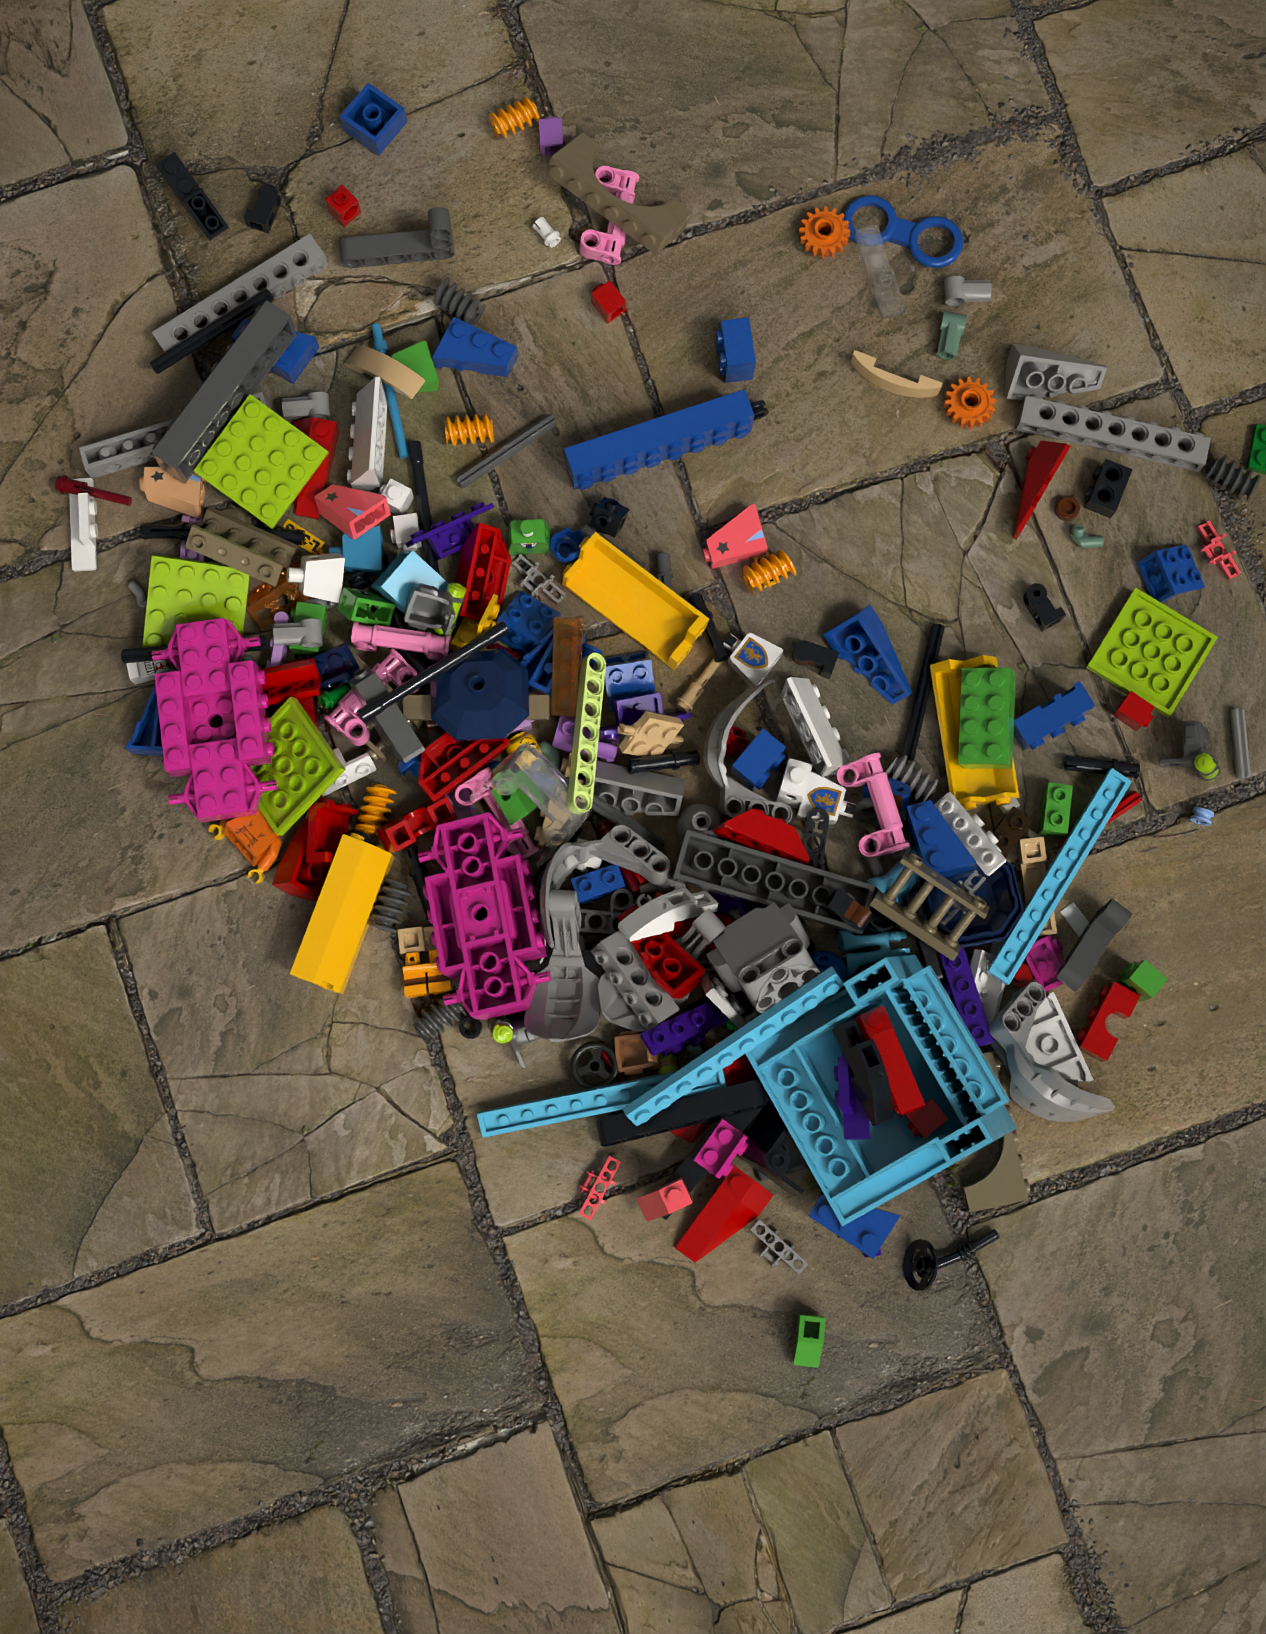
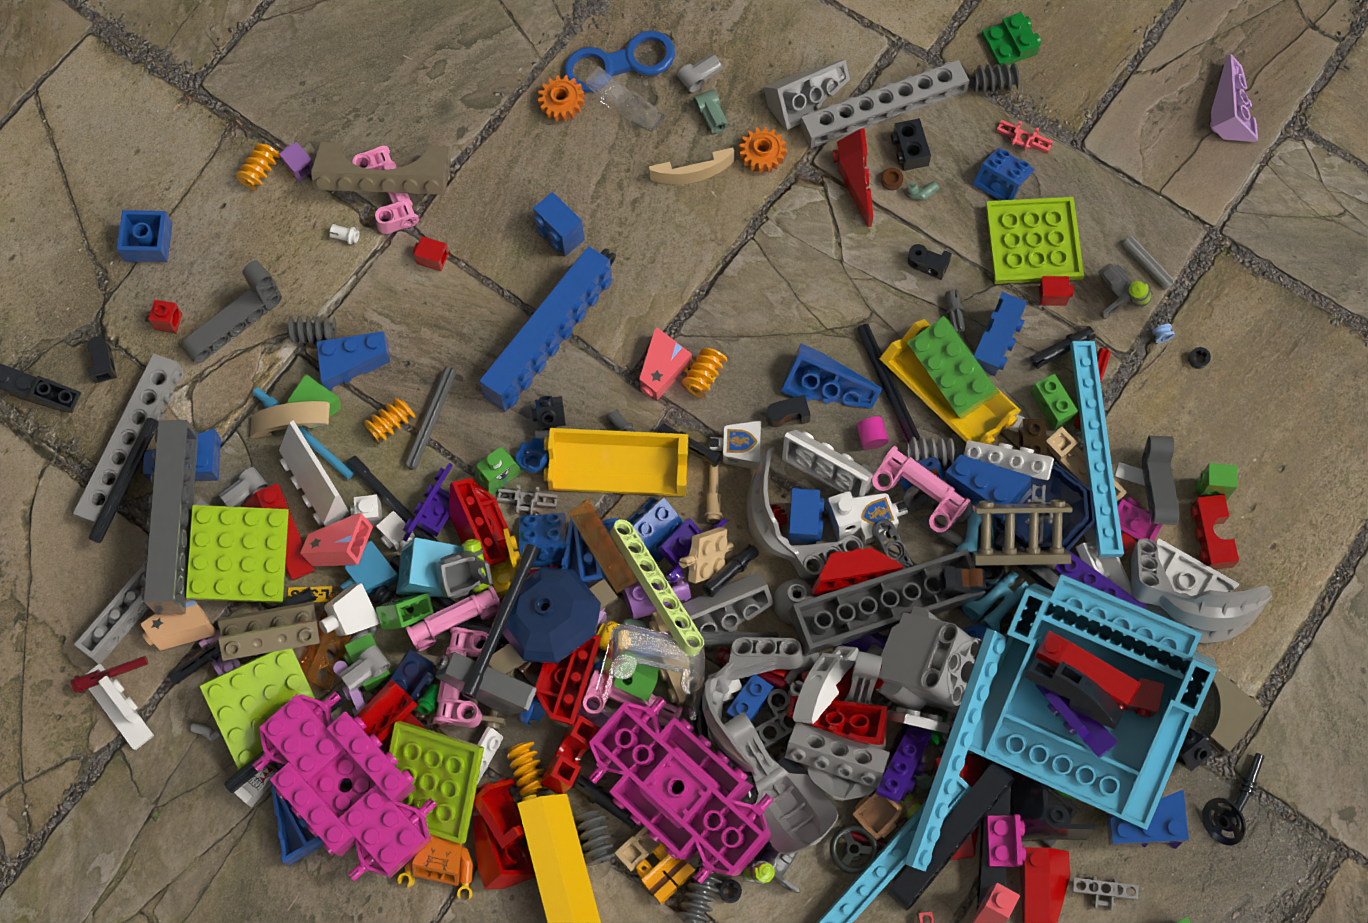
camera: 30 degrees left, 10 degrees down
none -> dark pink piece [856,416,889,450]
none -> dark grey axle [945,289,965,334]
none -> black brick [1176,727,1213,771]
none -> black bush [1188,347,1211,369]

